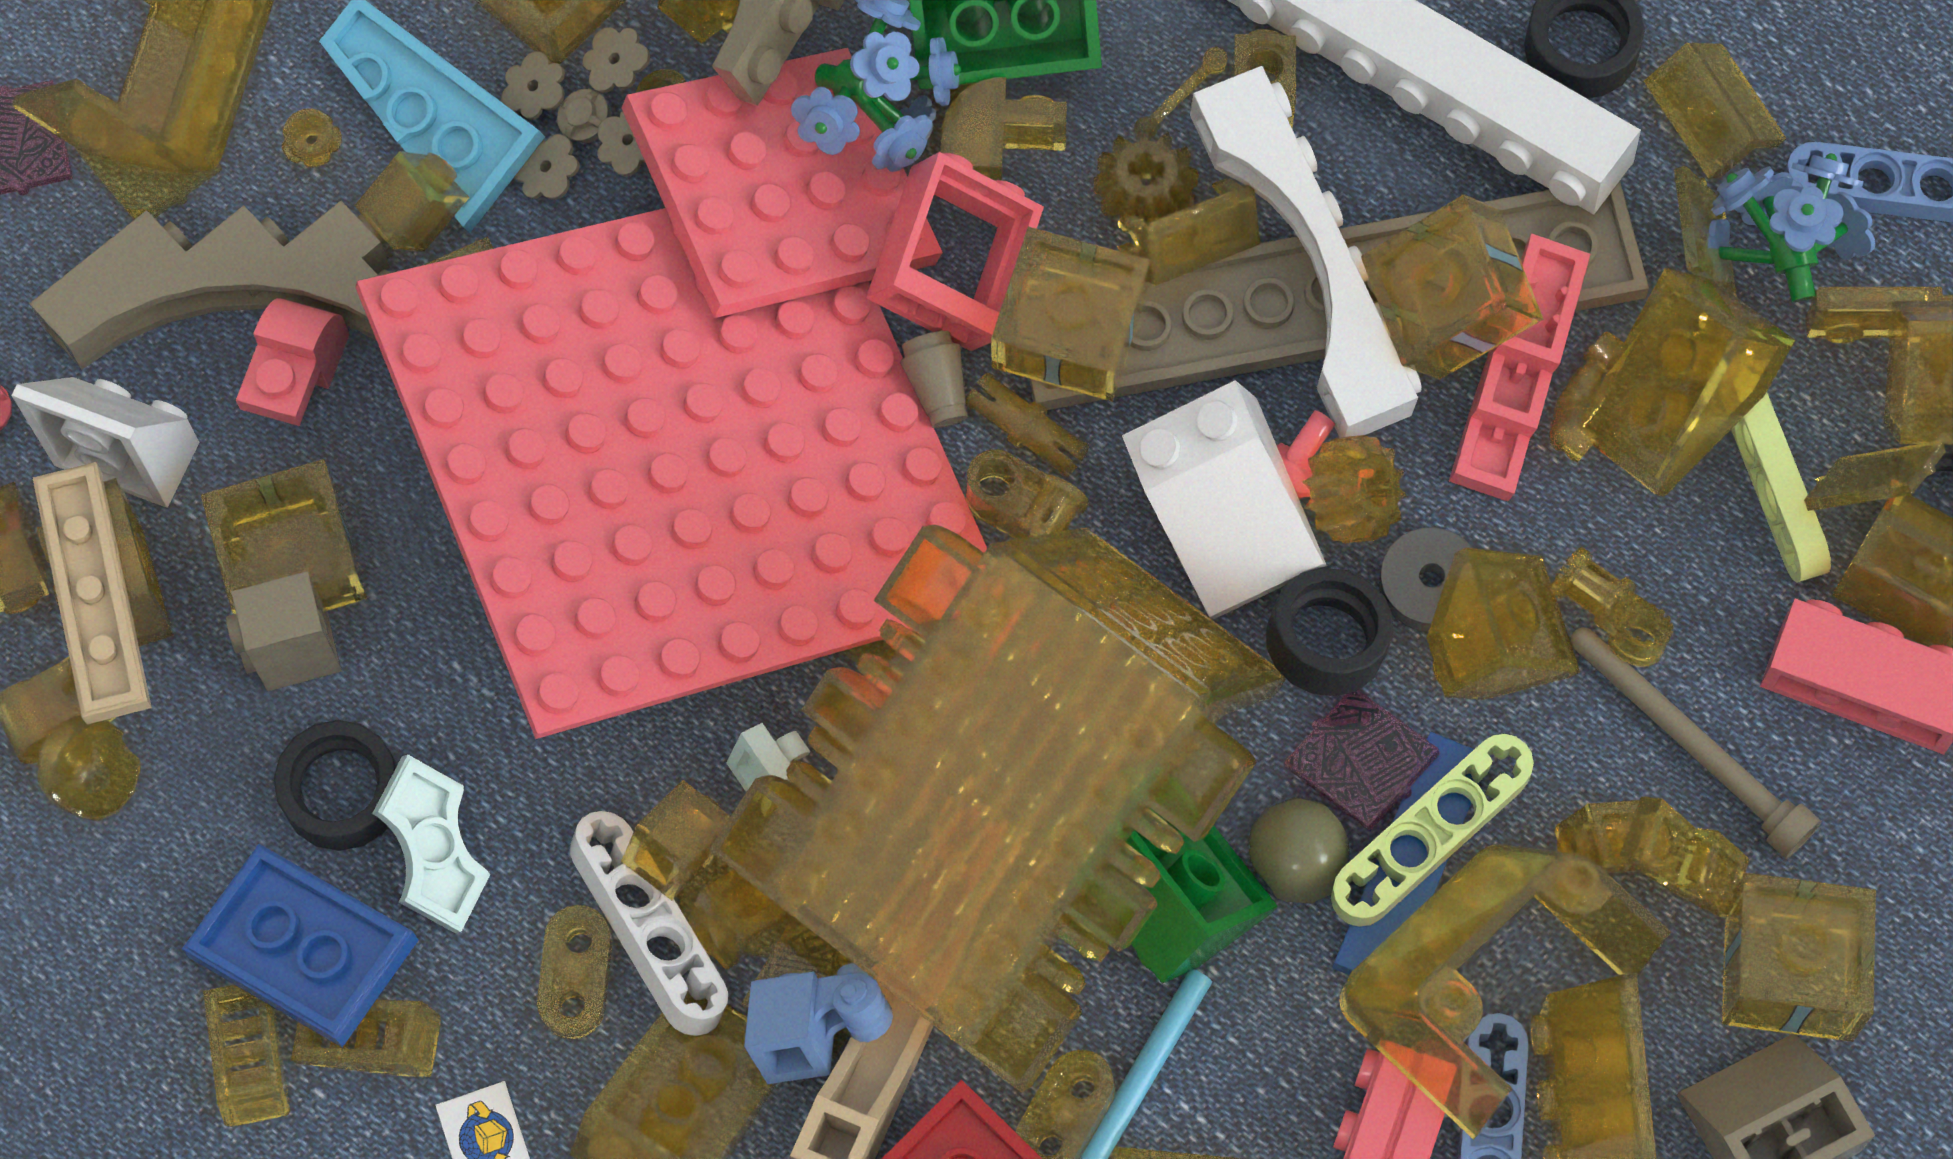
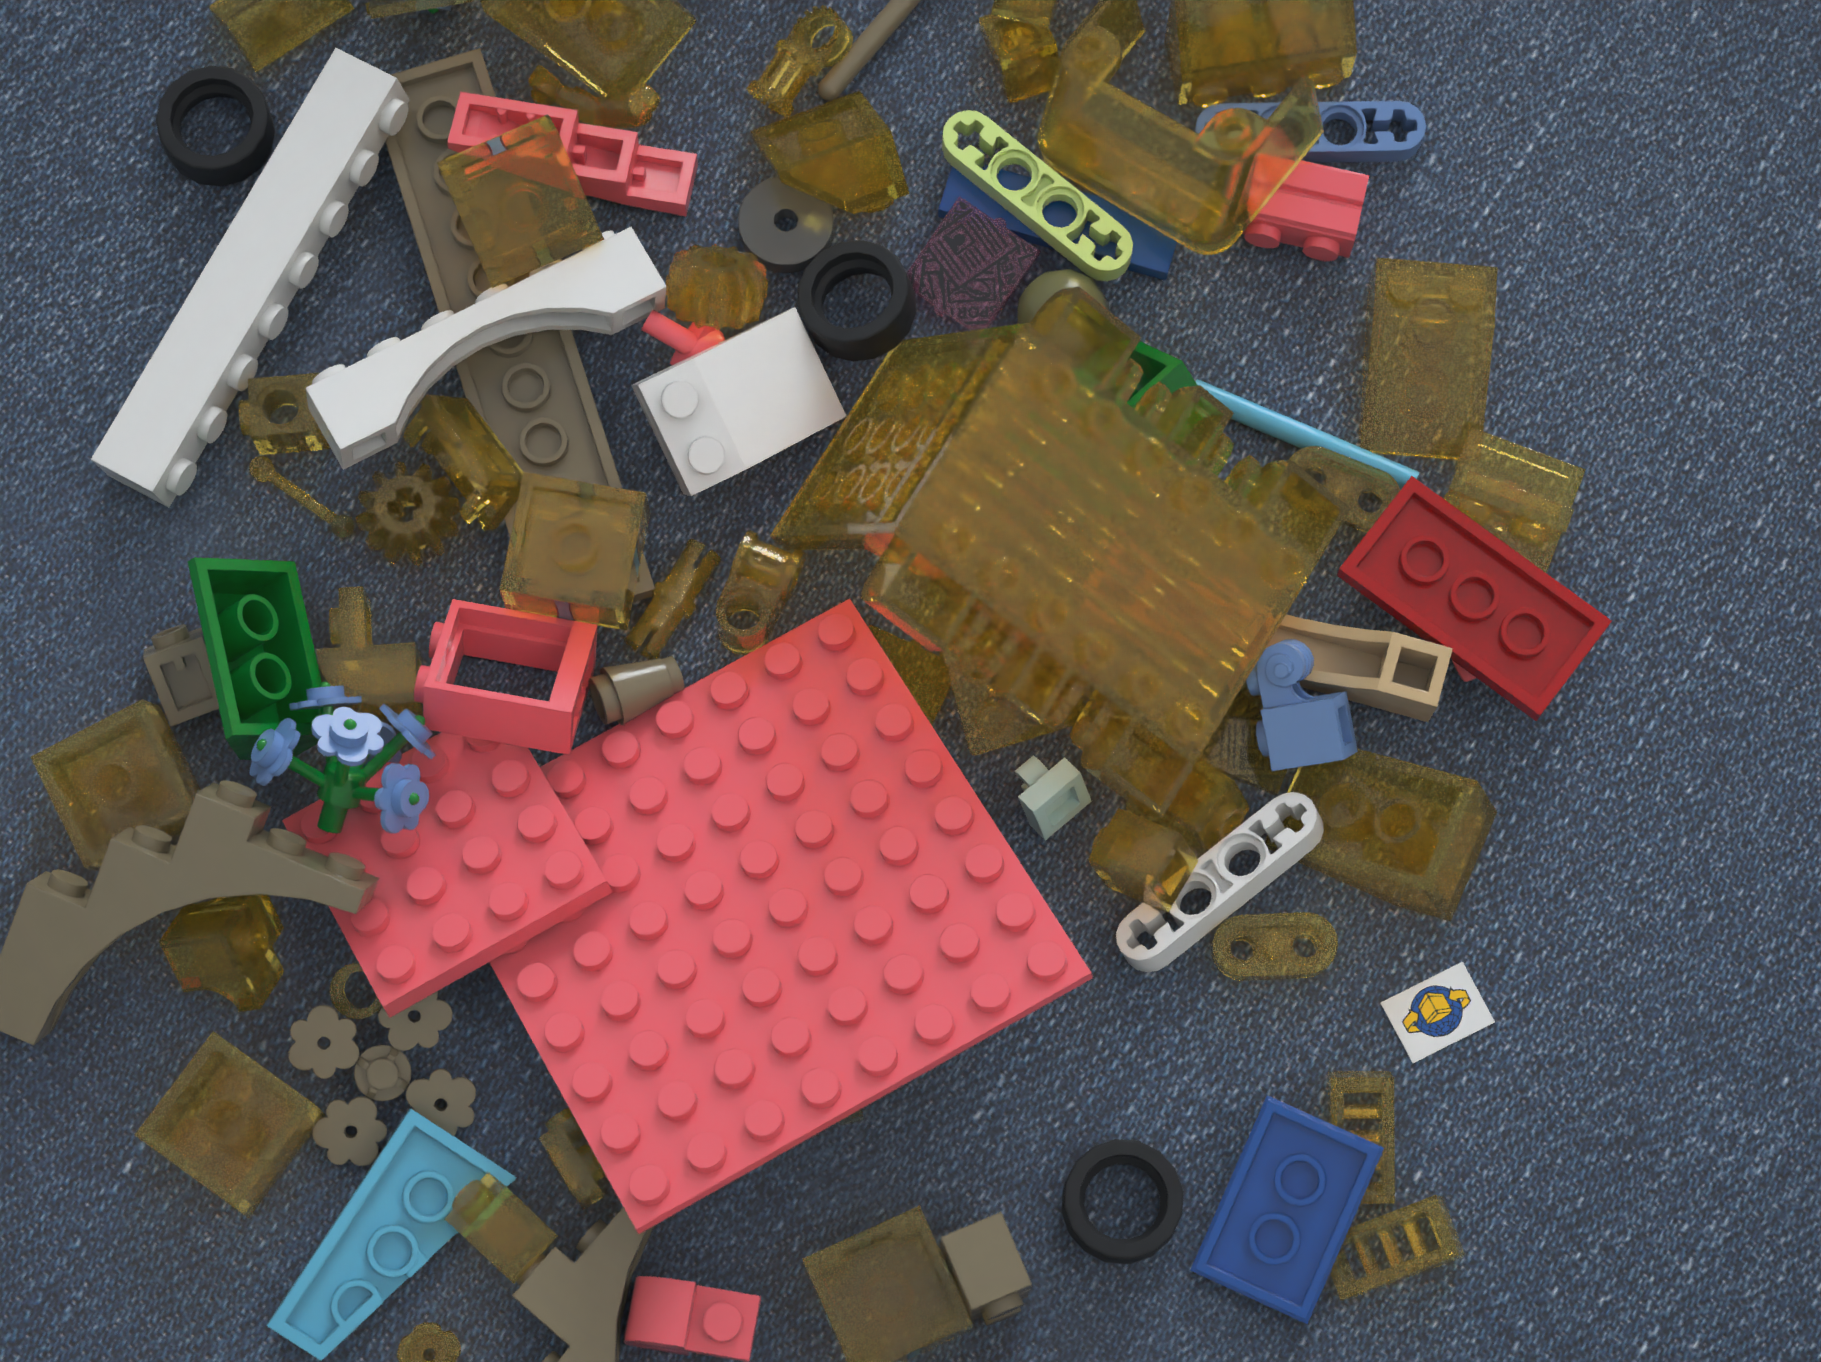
camera: 100 degrees left, 5 degrees up
light aqua tile [372,755,490,933] -> none

